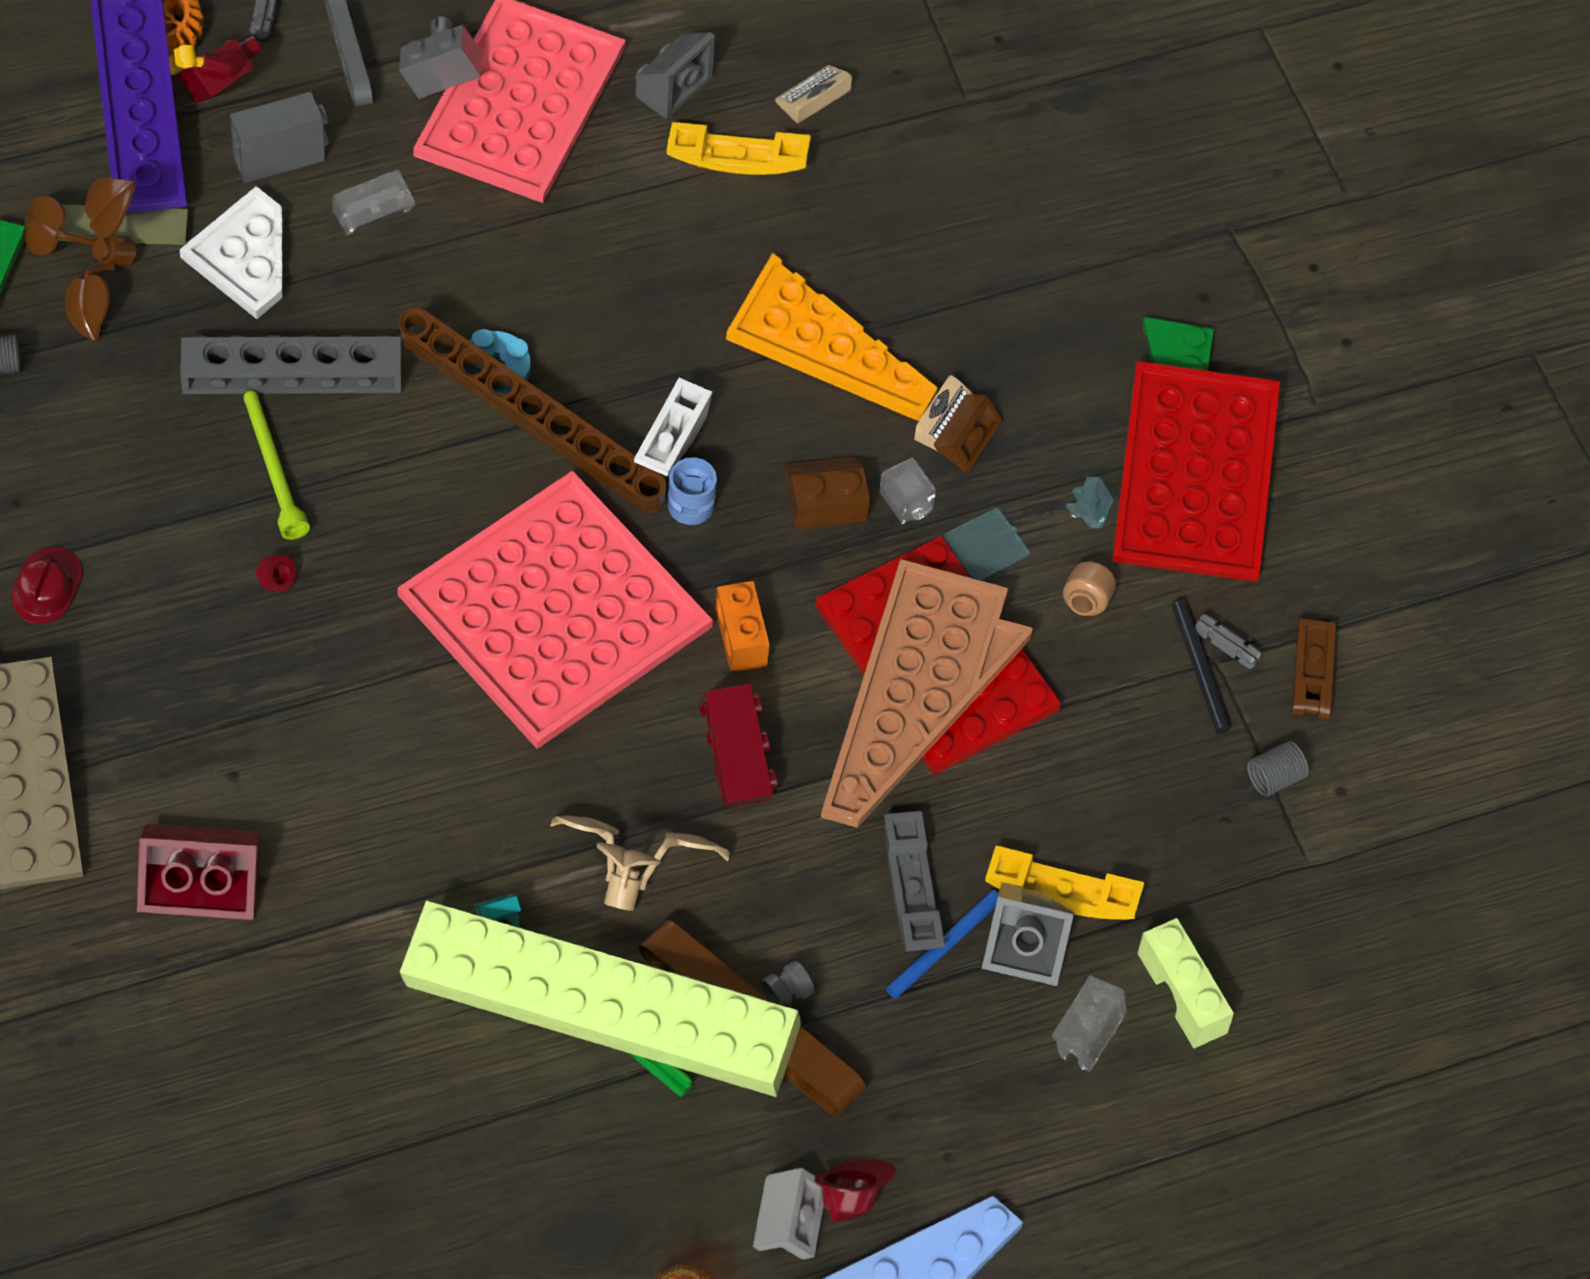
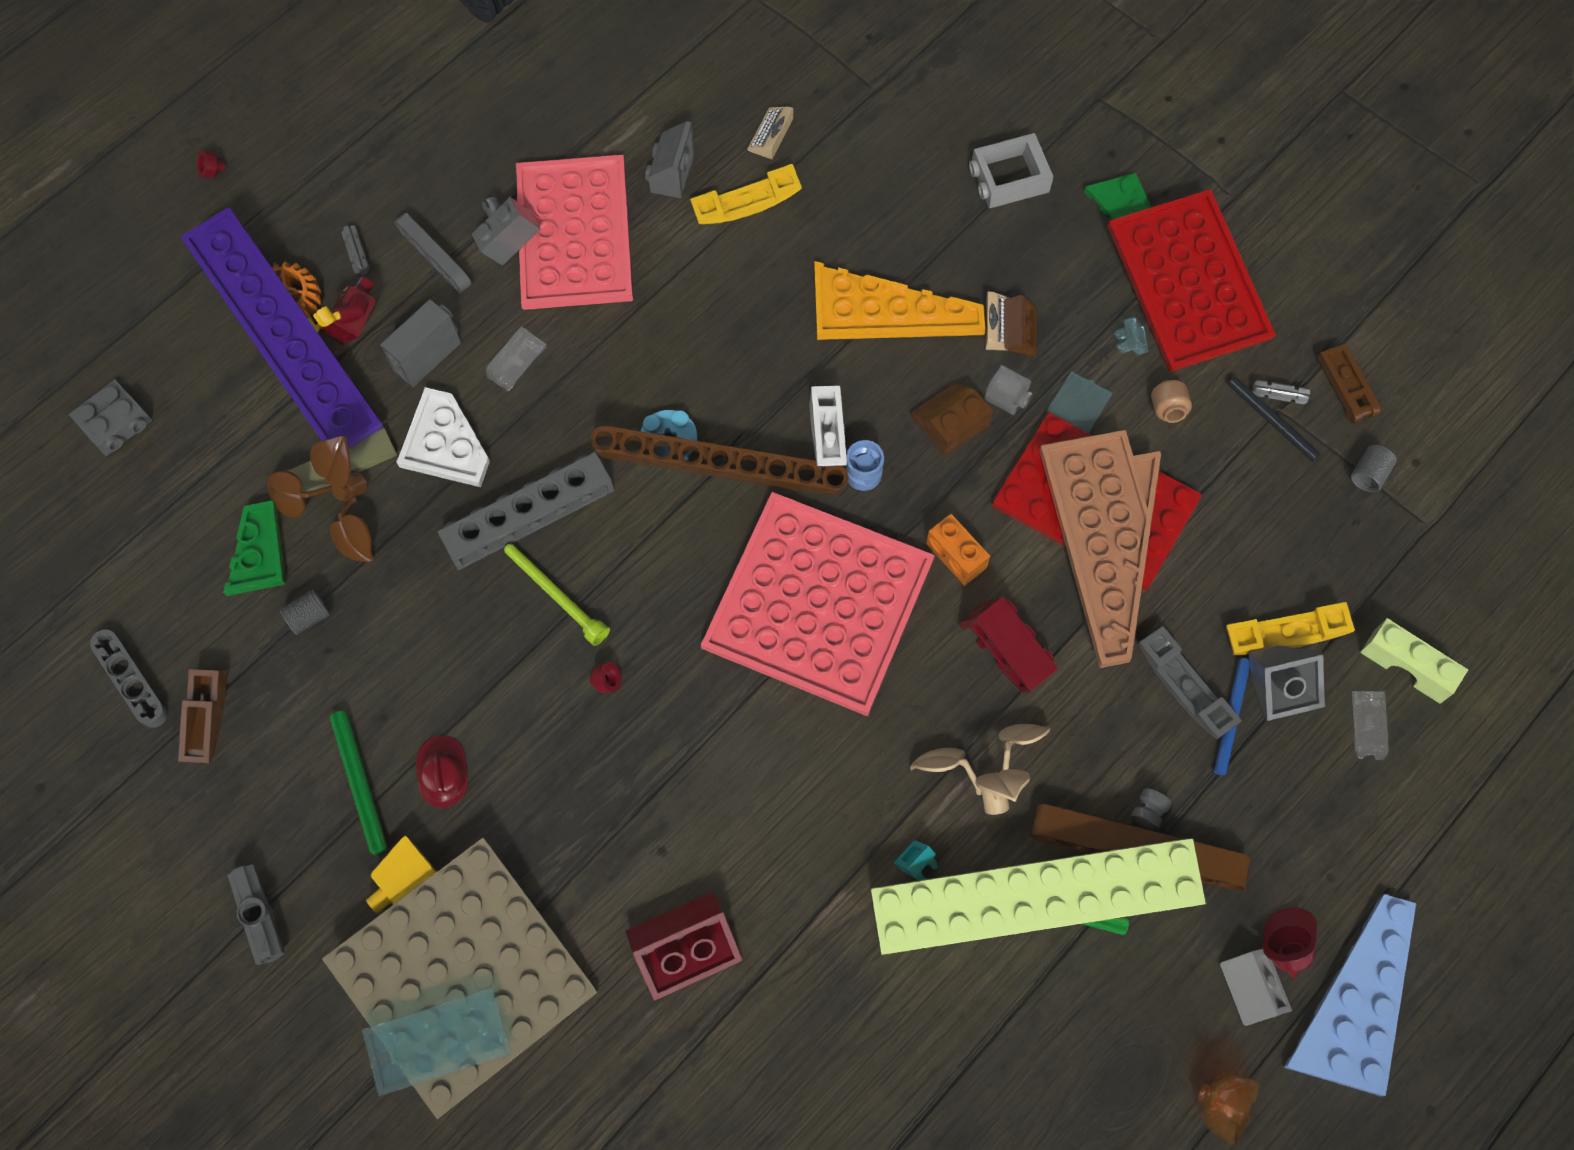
camera: 20 degrees left, 10 degrees up
none -> light grey window [969,133,1053,208]

